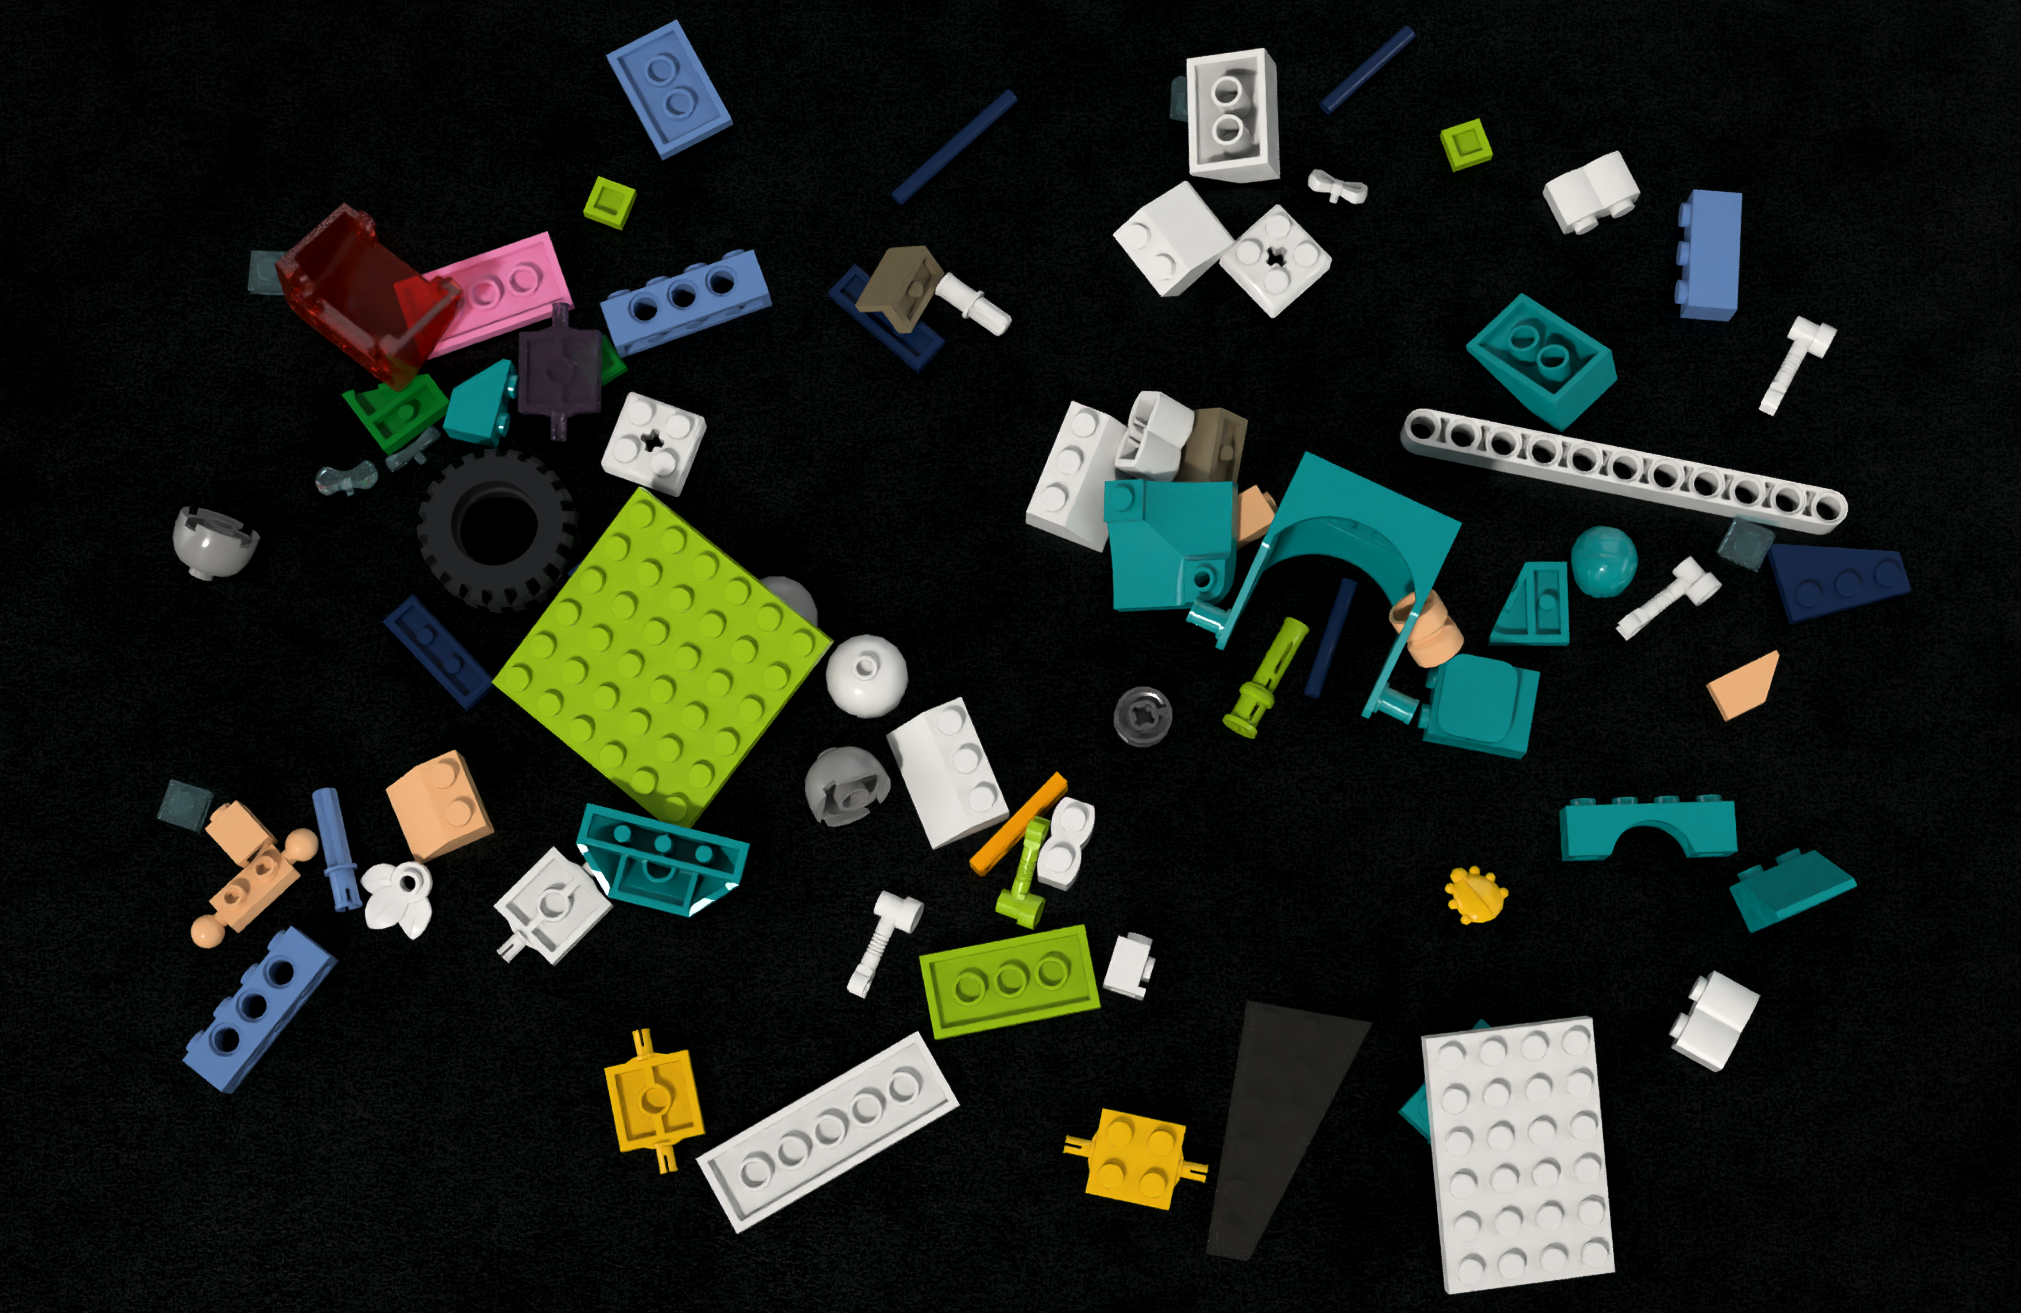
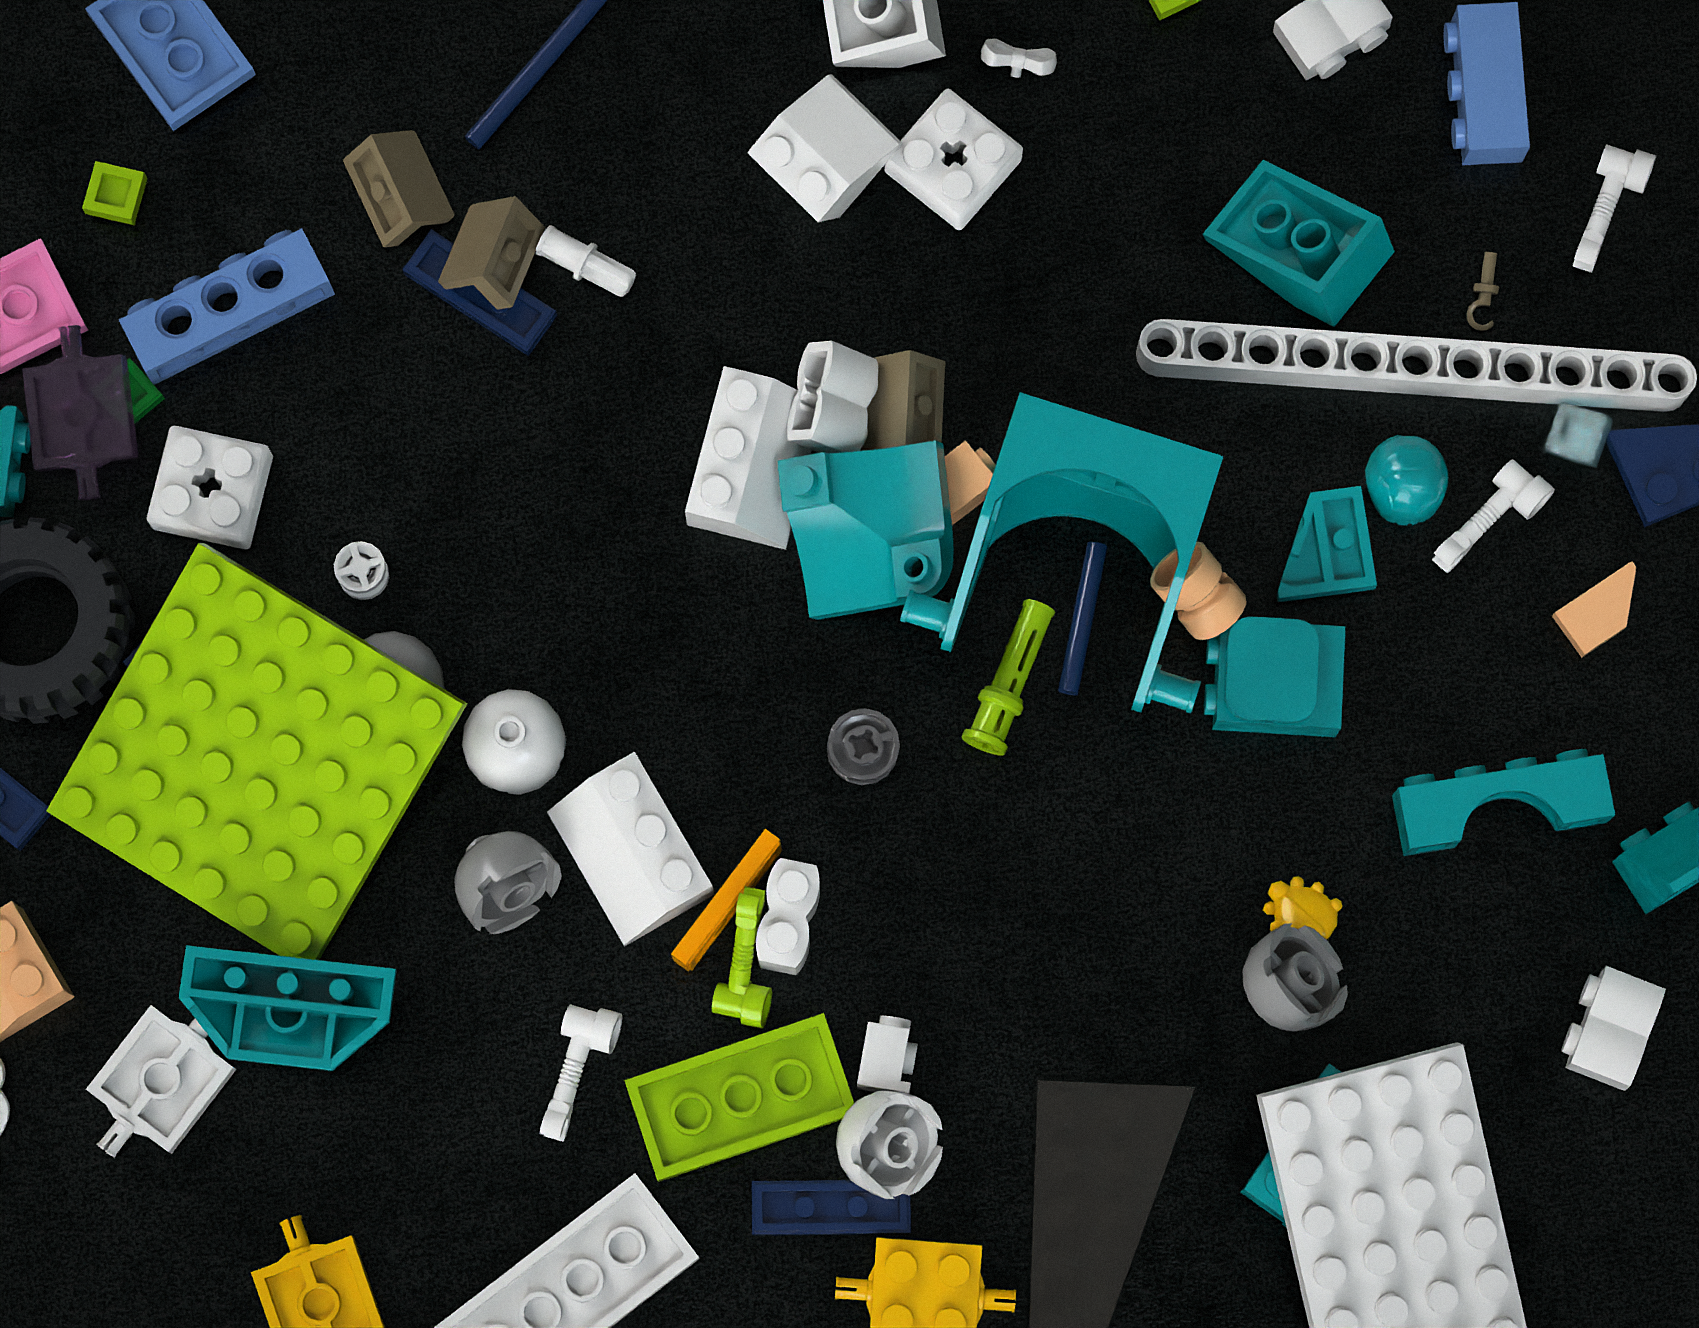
camera: 10 degrees left, 0 degrees up
none -> white wheel [334,541,389,600]
none -> dark tan panel [343,130,454,247]
none -> dark blue tile [752,1180,911,1235]
none -> white cylinder [836,1091,943,1199]
none -> light grey cylinder [1243,923,1348,1031]
none -> dark tan hand [1466,252,1499,331]

